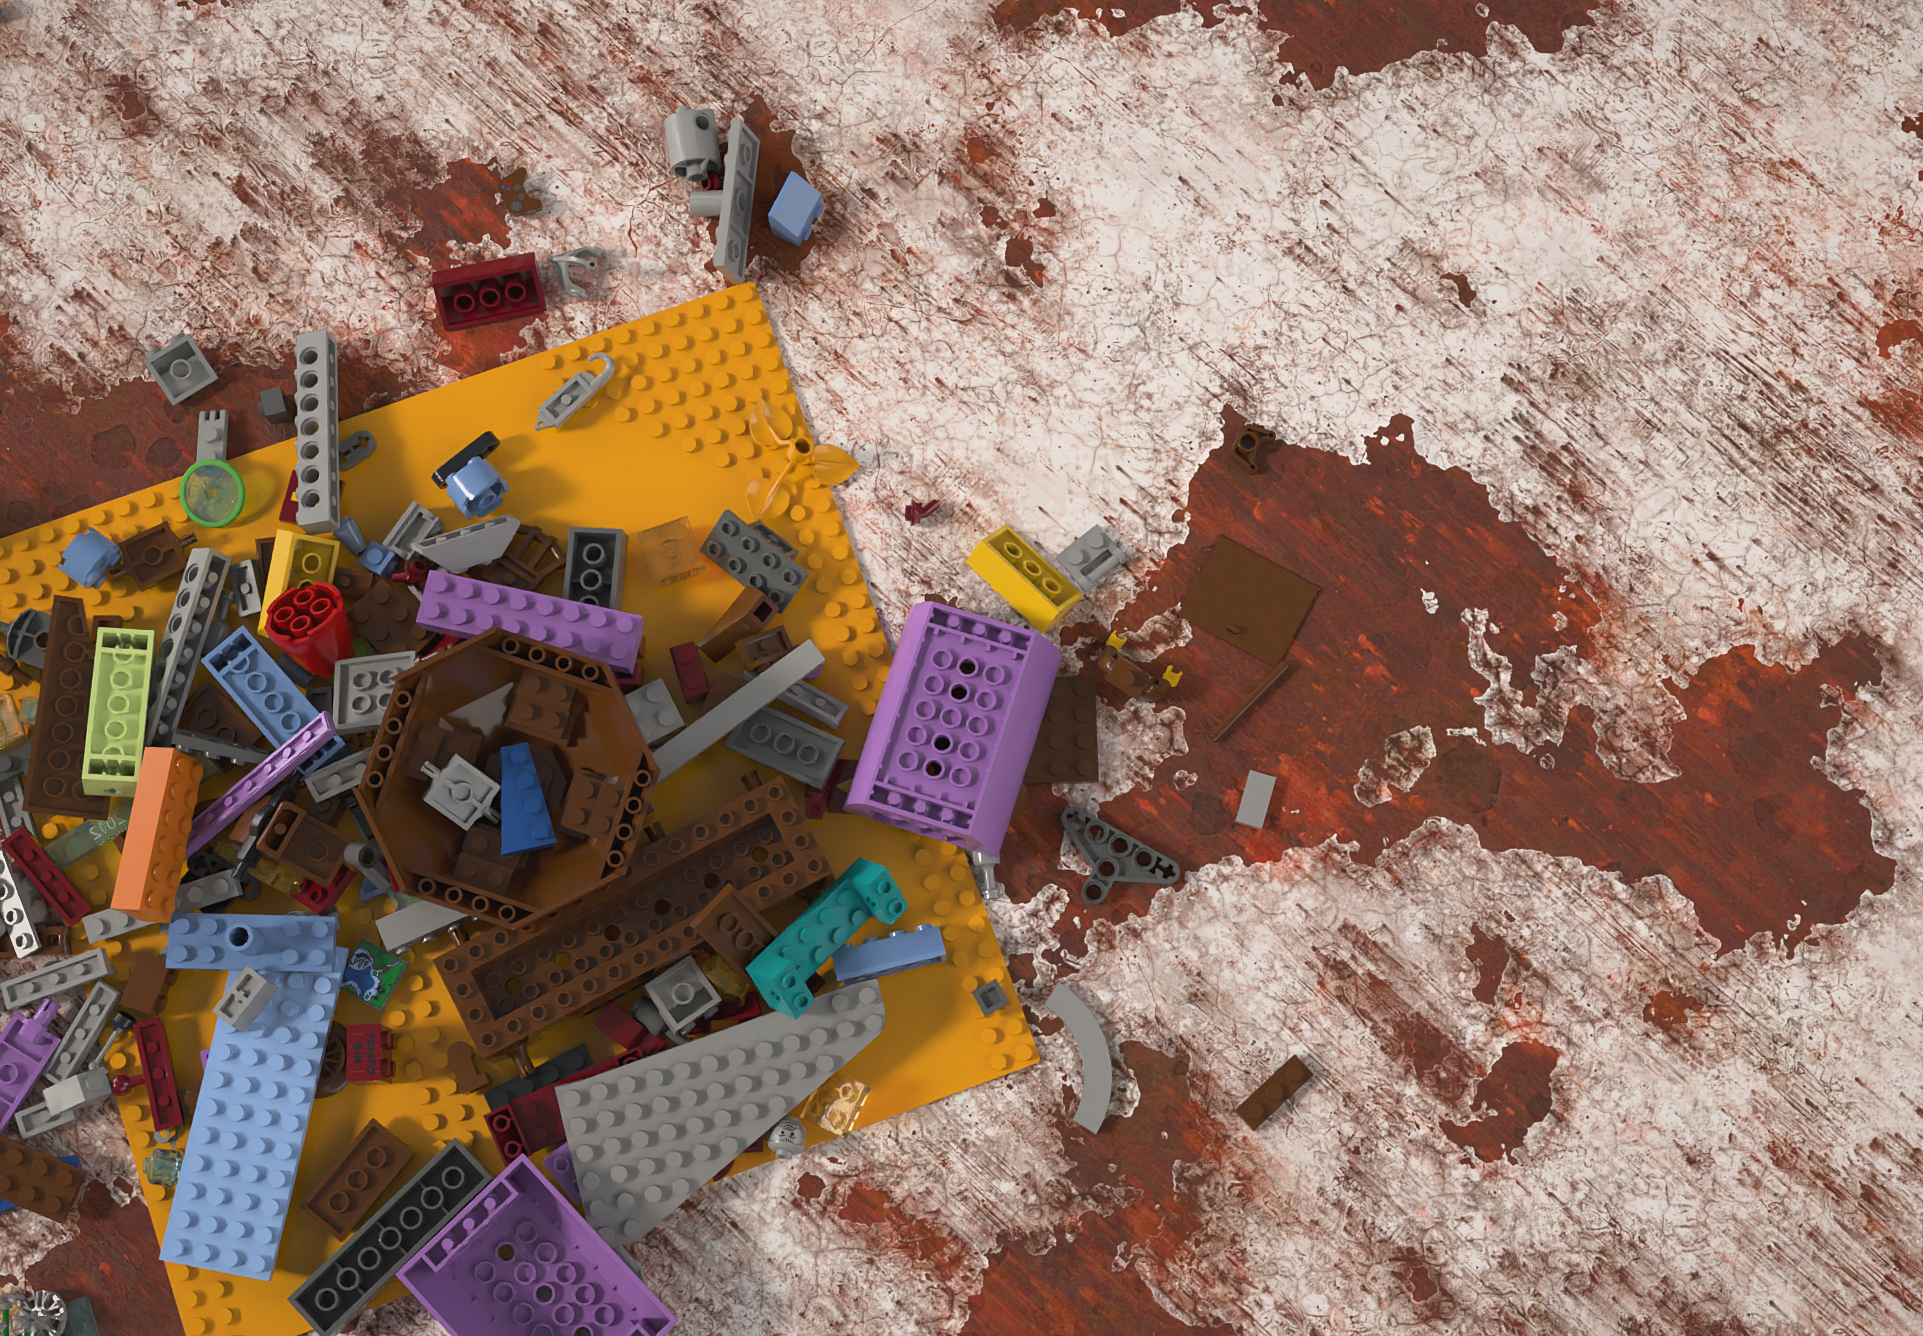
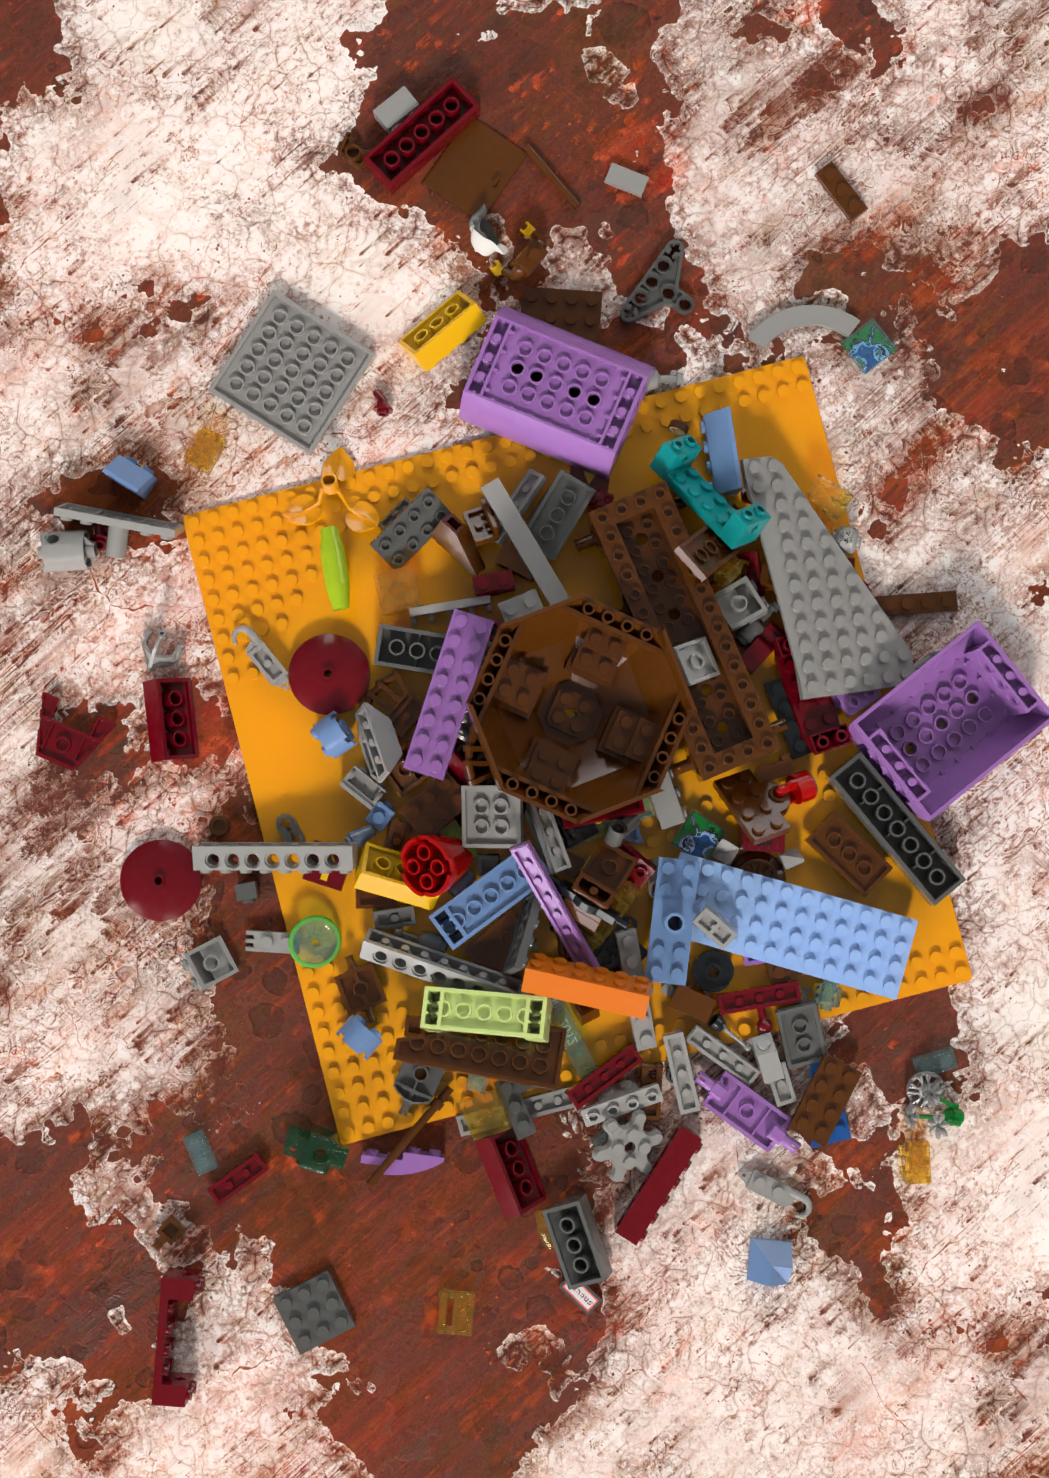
camera: 85 degrees left, 10 degrees up
dark red plate [392,558,429,584] -> none
light grey plate [421,753,501,831] -> none
black beam [431,431,500,489] -> none
reddish brown piece [497,167,543,217] -> none
blue wing [500,742,557,858] -> none
dark grey plate [972,979,1009,1017] -> none
light grey plate [1056,524,1127,593] -> none
none -> dark red wing [35,692,117,771]
none -> dark red dish [120,839,203,921]
none -> clear yellow brick [184,426,228,476]
none -> light grey plate [208,289,376,456]
none -> reddish brown tile [209,816,230,836]
none -> dark red dish [288,634,370,715]
none -> lime plate [320,526,350,611]
none -> dark red brick [363,77,480,195]
none -> light grey hinge [373,86,419,134]
none -> light grey hinge [409,595,492,626]
none -> hair [469,204,508,256]
none -> reddish brown tile [668,419,689,436]
none -> light grey tile [673,636,721,687]
none -> black plate [692,950,734,992]
none -> light grey slope [711,838,740,866]
none -> reddish brown plate [713,769,818,846]
none -> dark grey plate [775,1000,827,1070]
none -> light grey slope [777,848,804,869]
none -> clear light blue tile [840,318,898,375]
none -> reddish brown plate [874,591,958,616]

